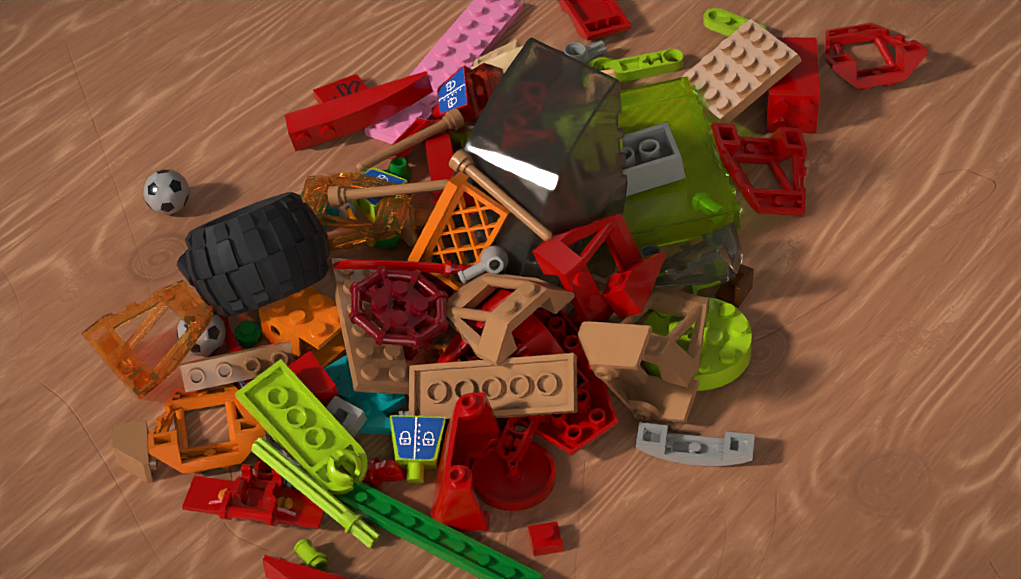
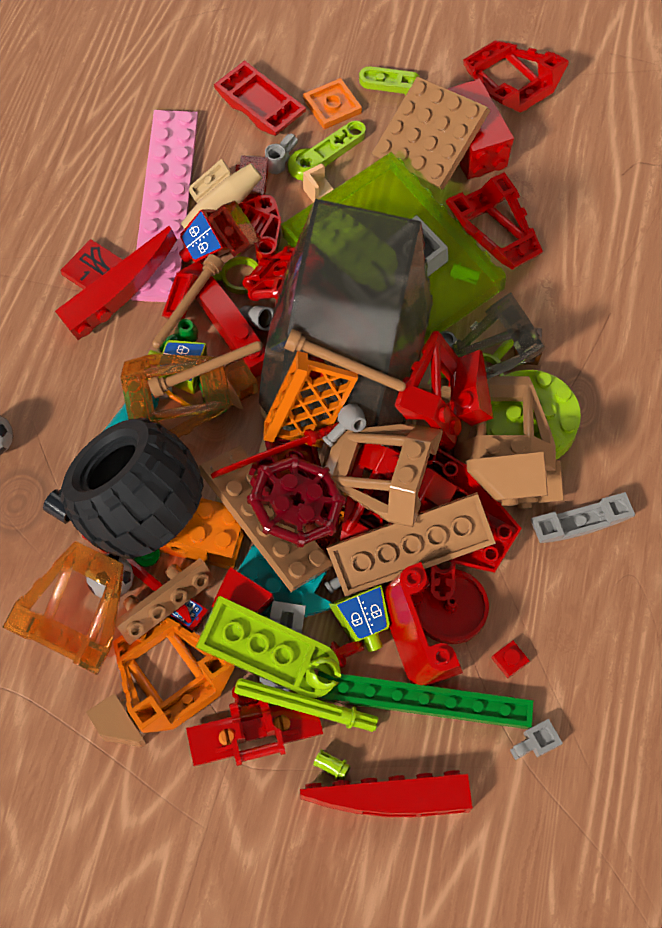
camera: 30 degrees left, 20 degrees up
none -> orange tile [303,78,362,130]

